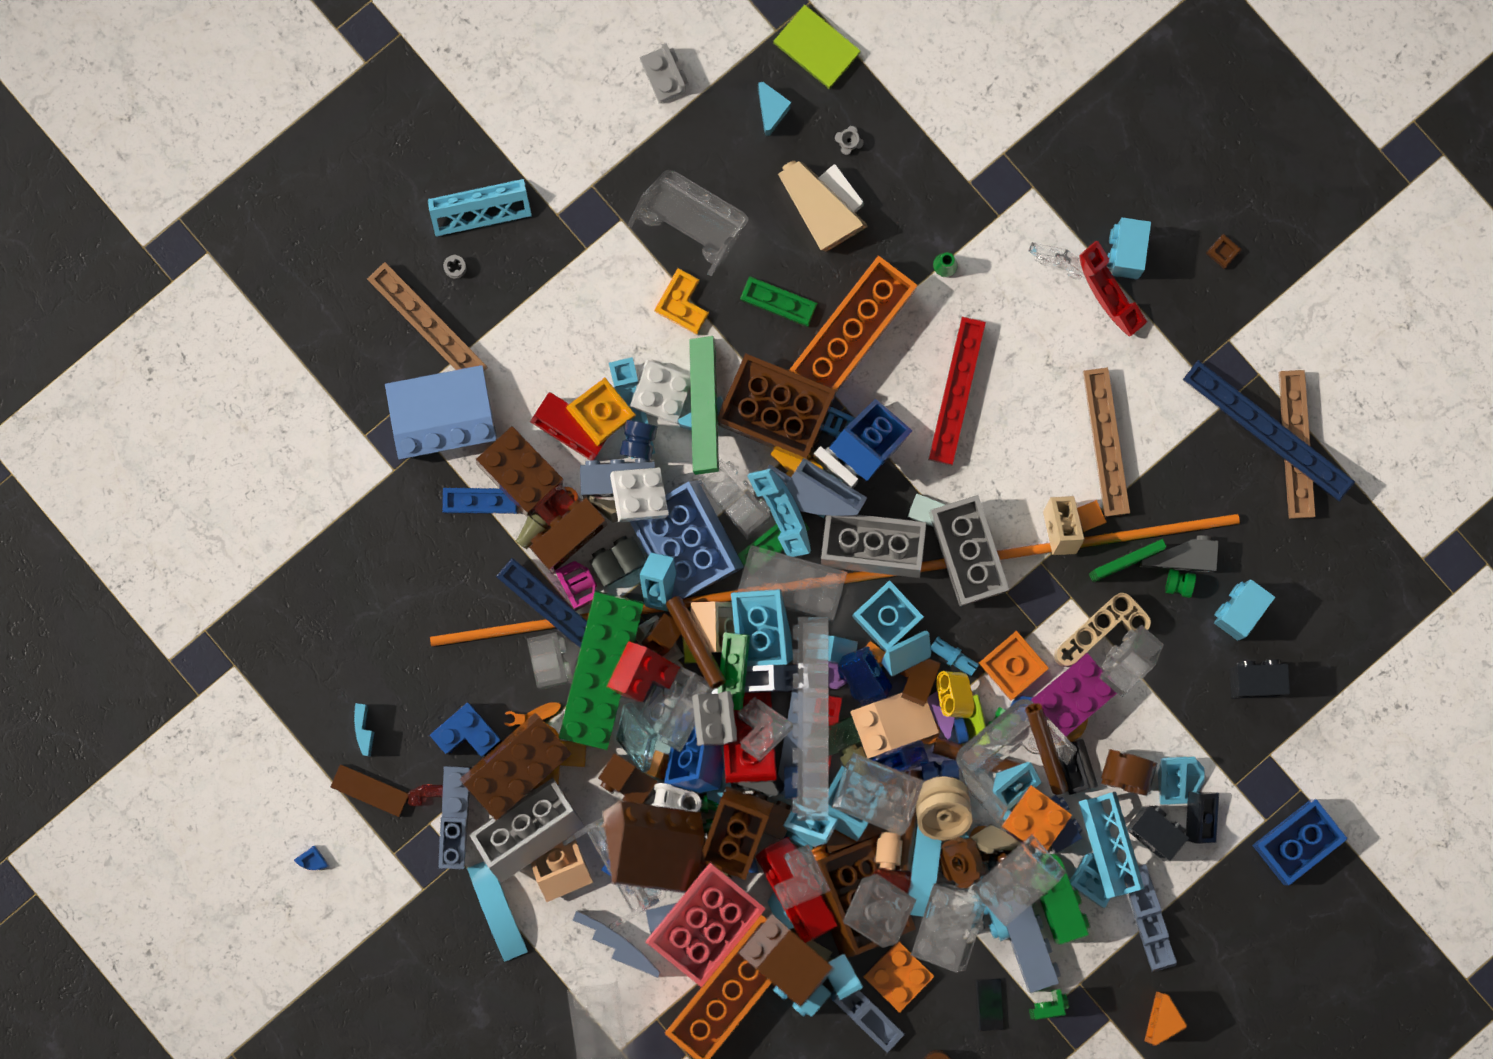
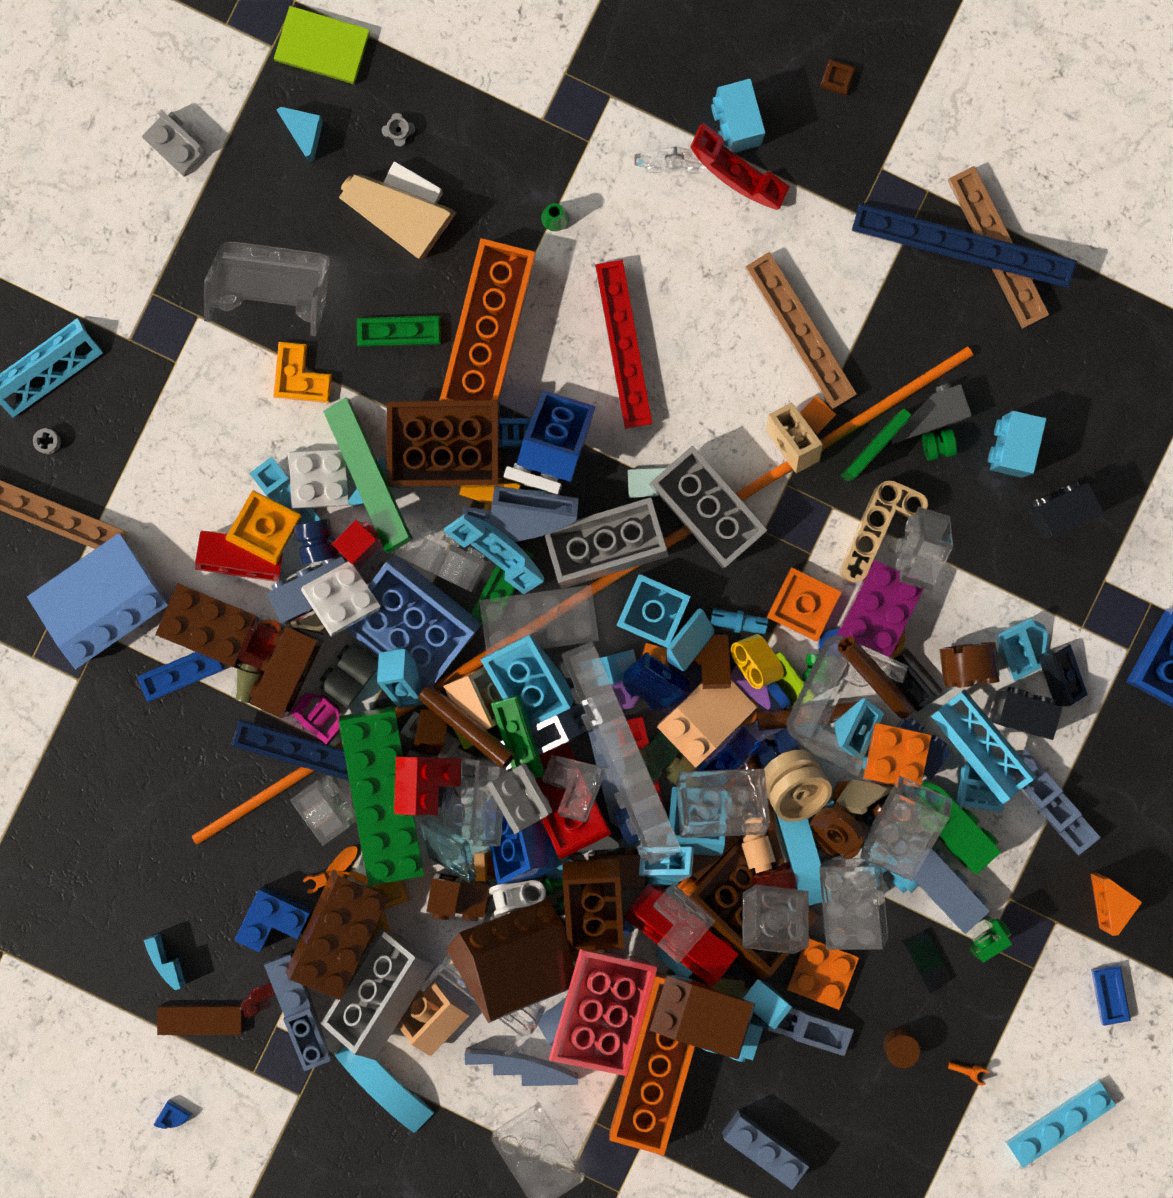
camera: 20 degrees left, 5 degrees up
none -> red brick [332,520,382,567]

